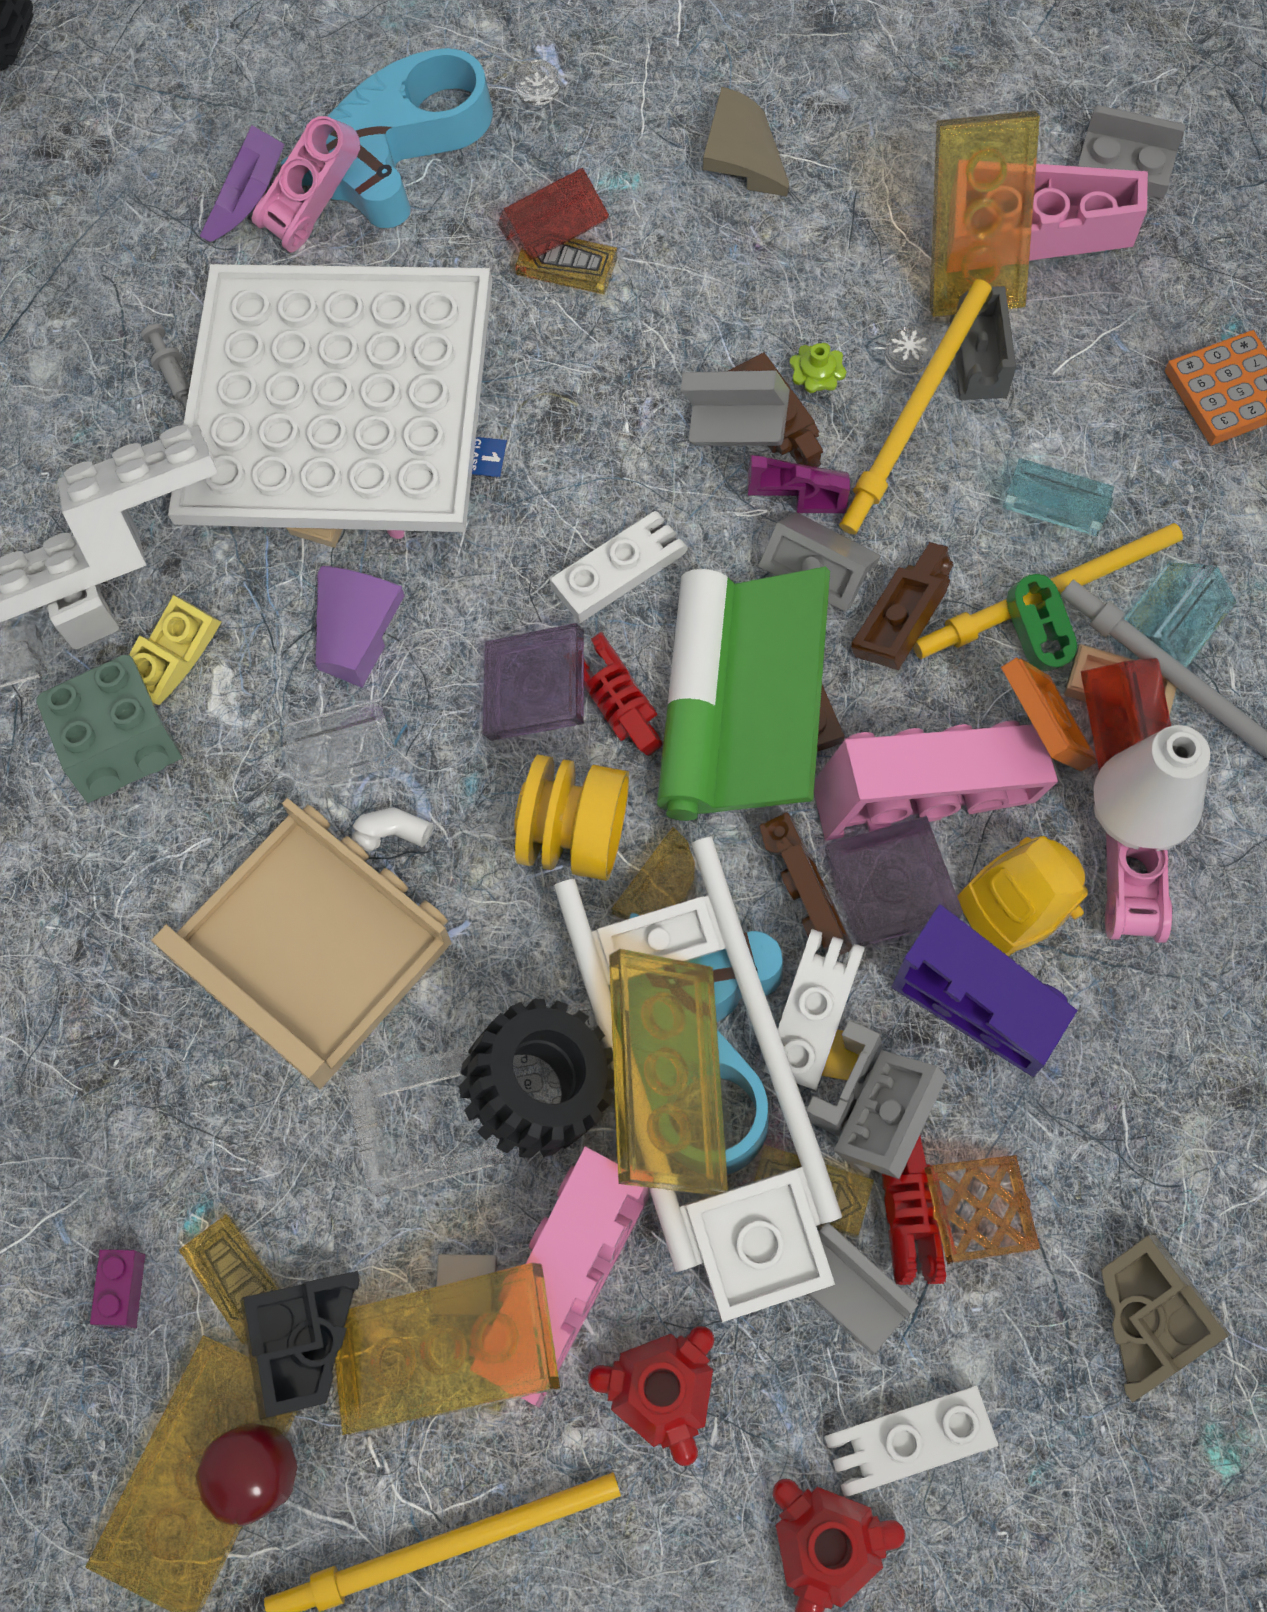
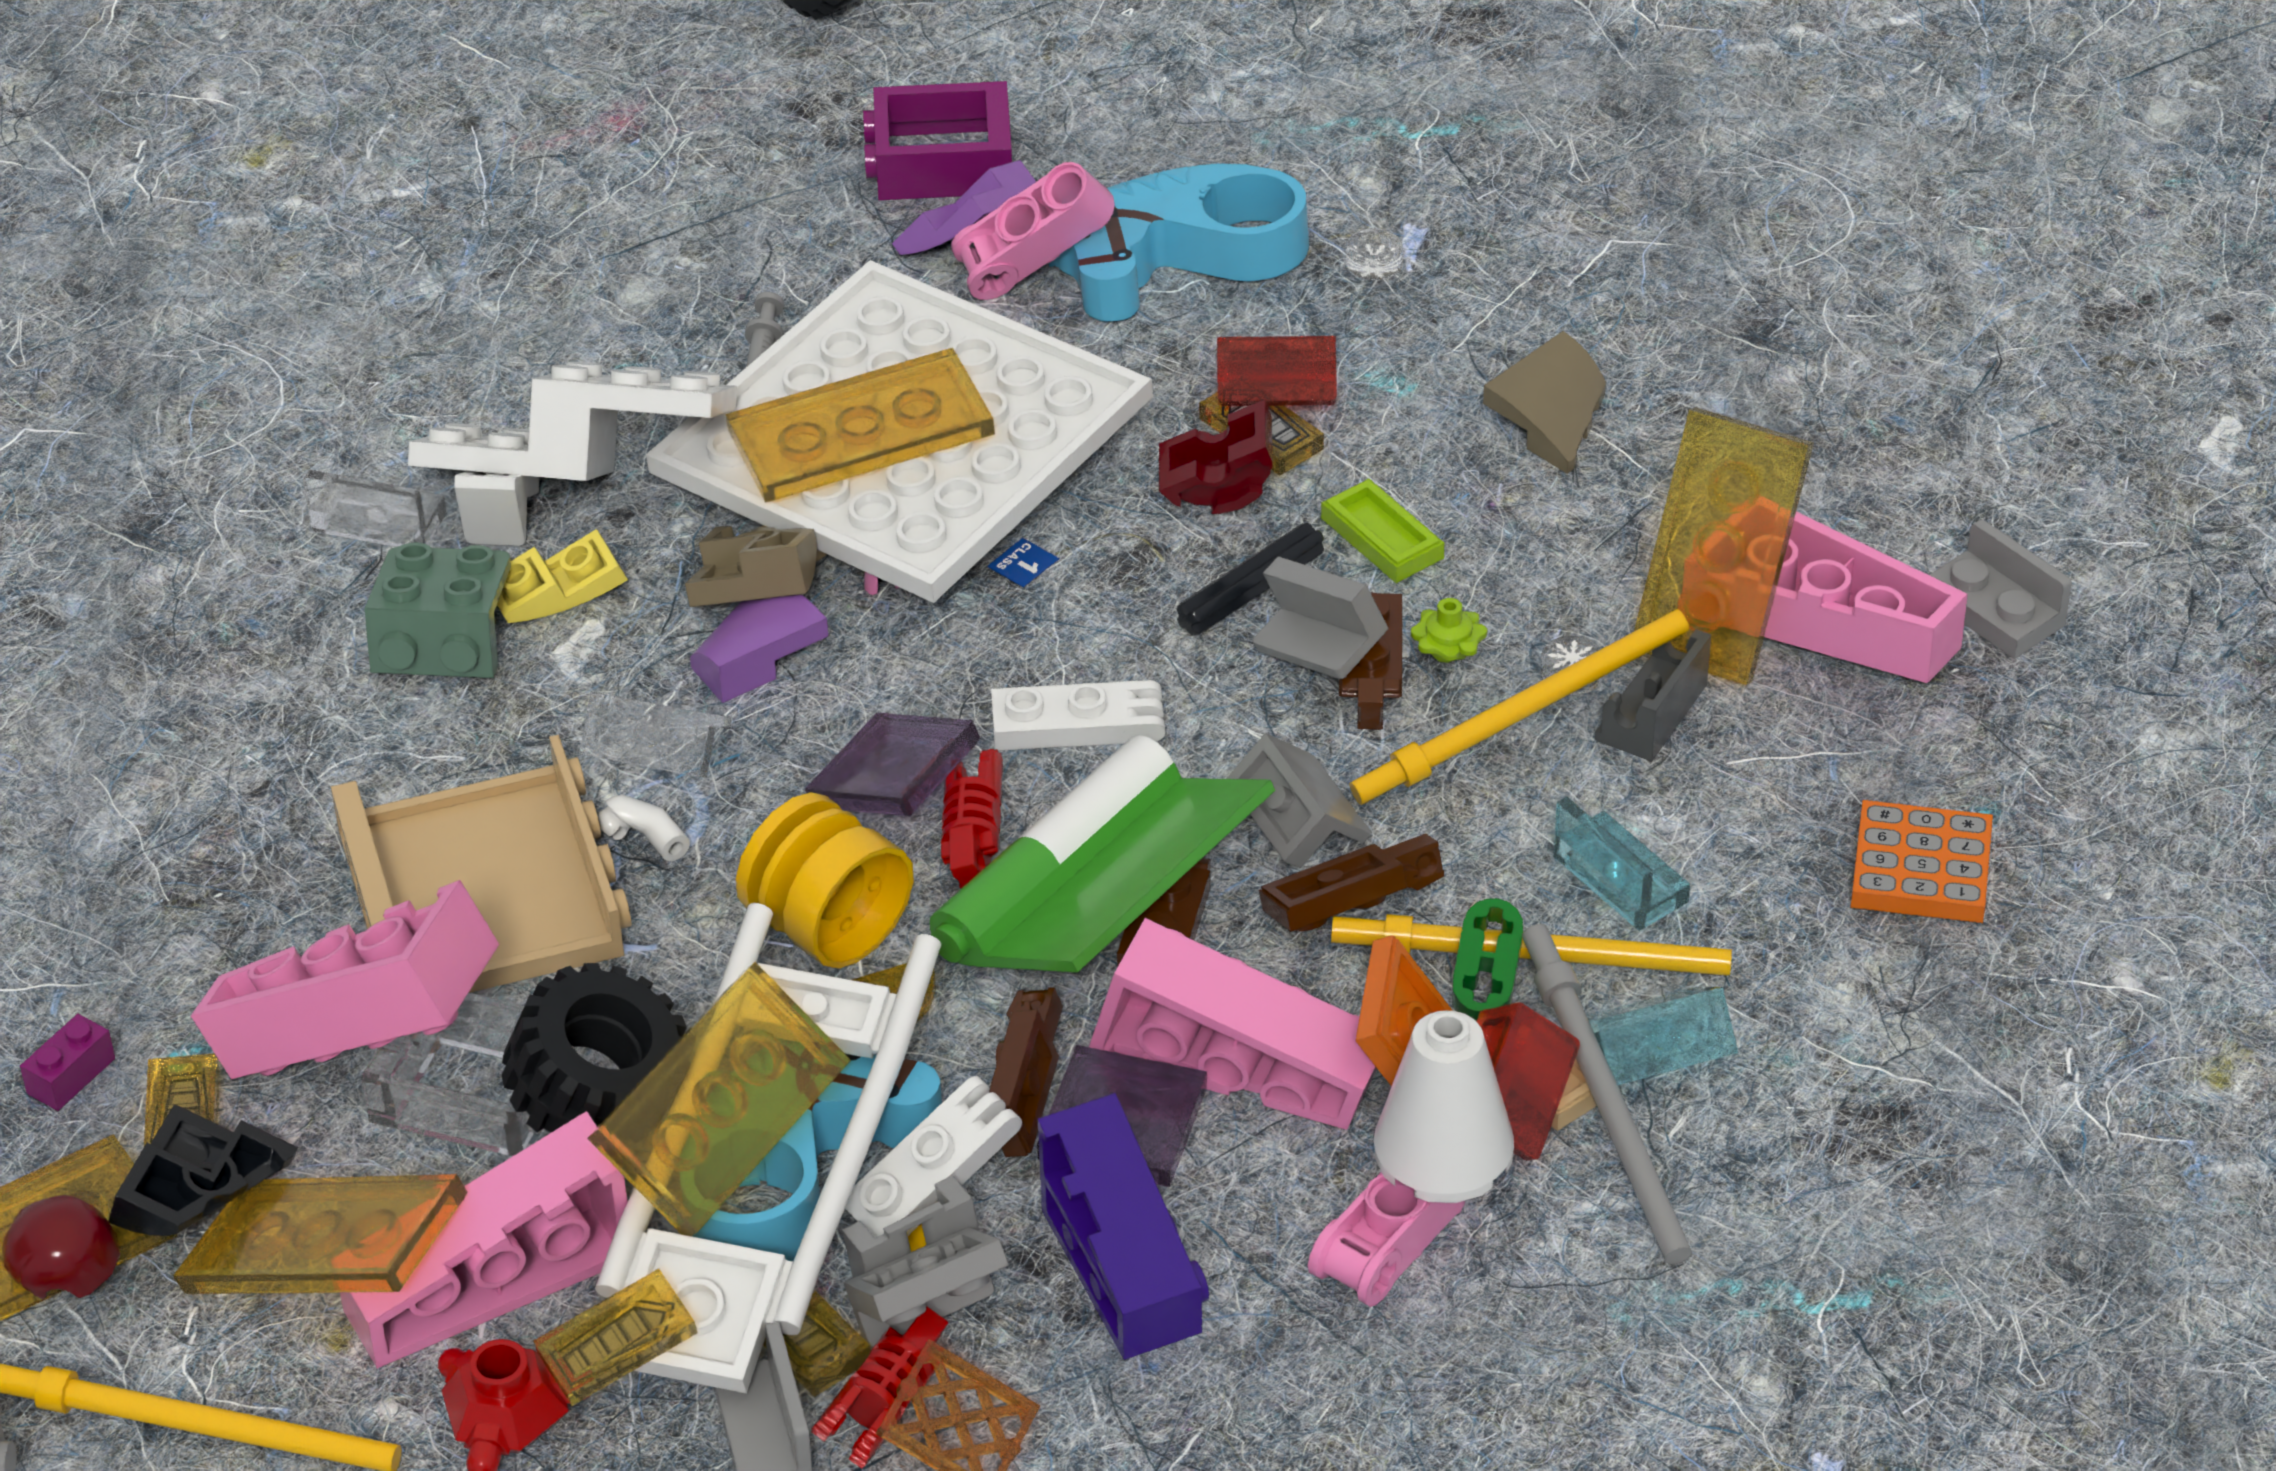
camera: 30 degrees right, 25 degrees down
magenta slope [748,455,850,514] -> none
yellow helmet [957,836,1088,957] -> none
none -> bright pink wedge [191,880,499,1079]
none -> clear yellow tile [533,1269,698,1406]
none -> dark tan slope [685,526,817,607]
none -> clear yellow tile [725,347,995,503]
none -> magenta window [863,81,1012,200]
none -> dark red cylinder [1159,399,1273,514]
none -> black axle [1176,523,1324,635]
none -> lime tile [1321,479,1445,583]

